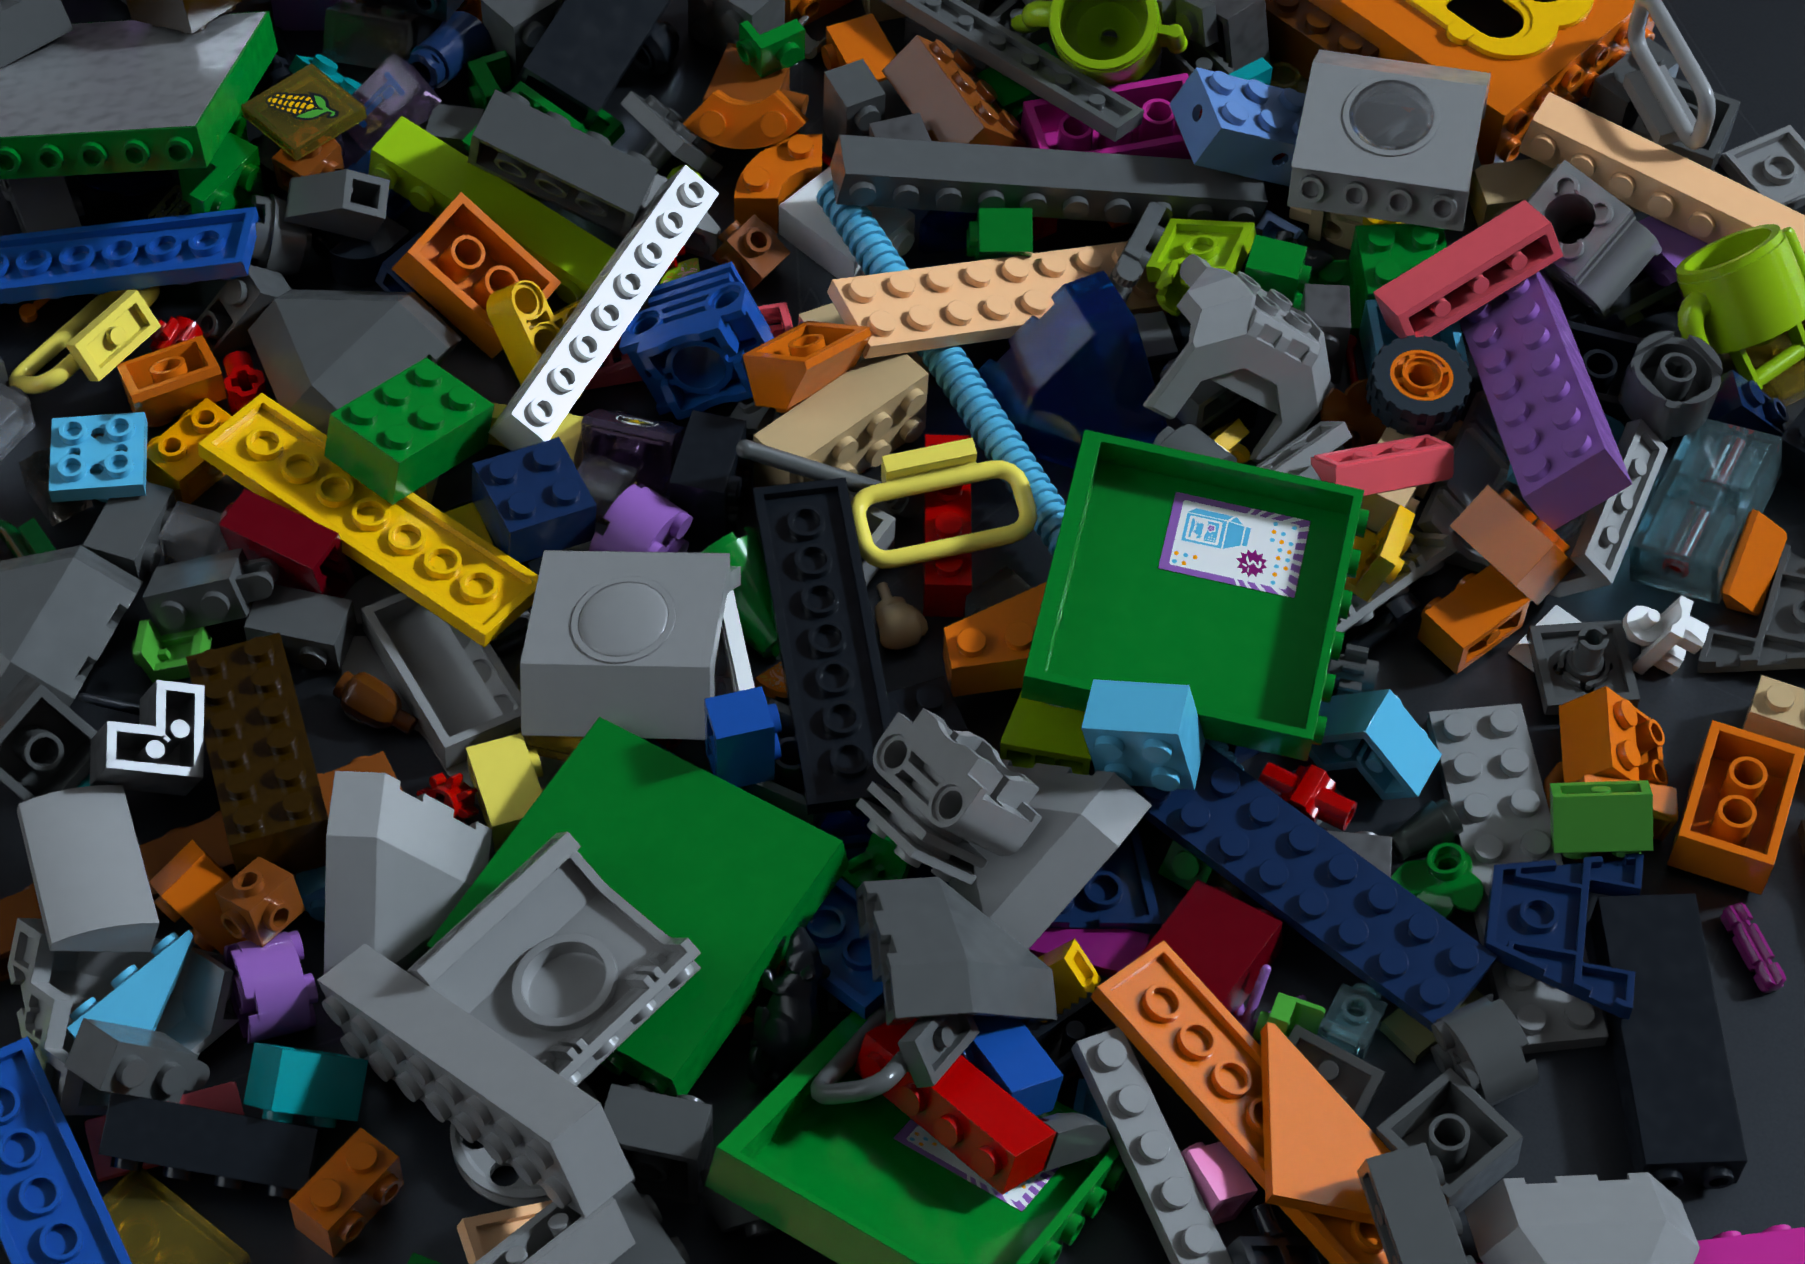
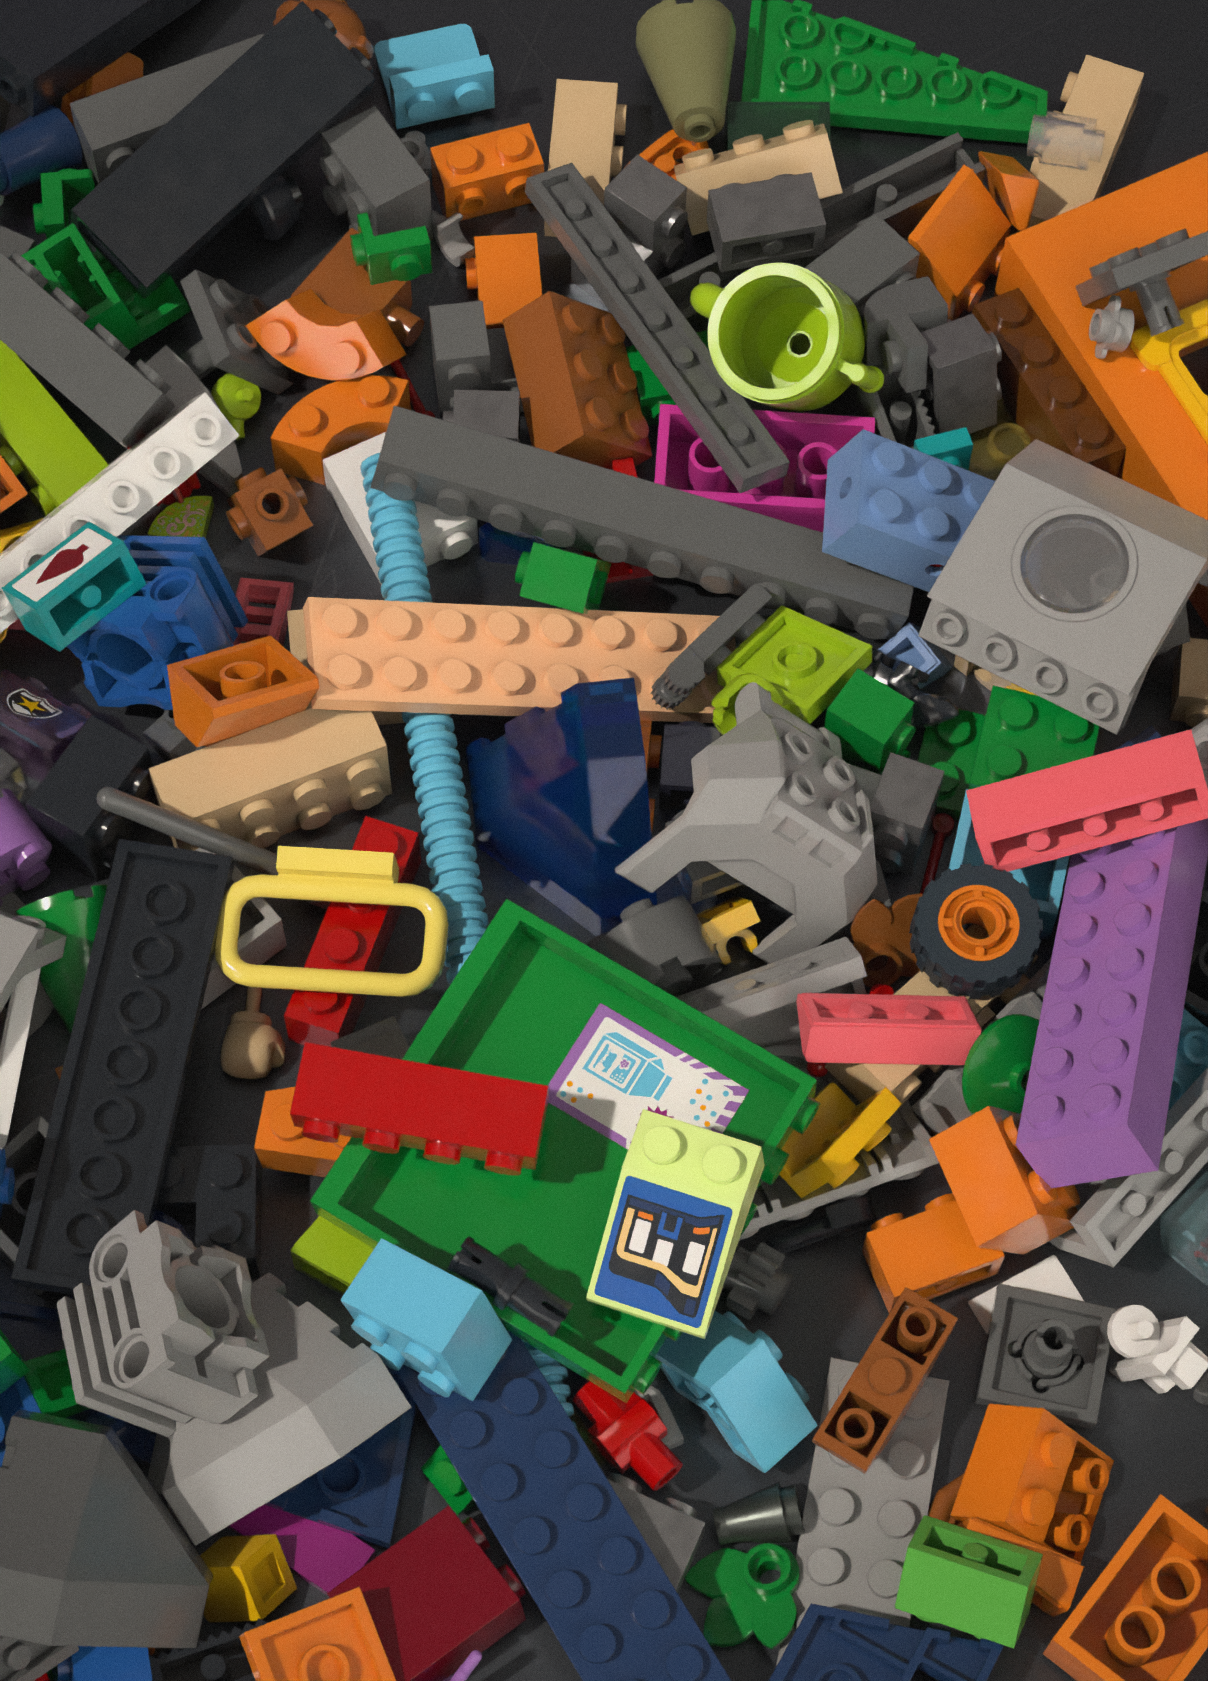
camera: 20 degrees right, 10 degrees up
none -> teal brick [2,522,147,652]
none -> red brick [290,1042,549,1176]
none -> black pin [448,1236,574,1337]
none -> slope [586,1109,764,1339]
none -> dark orange slope [812,1287,958,1474]
none -> green dish [962,1014,1039,1115]

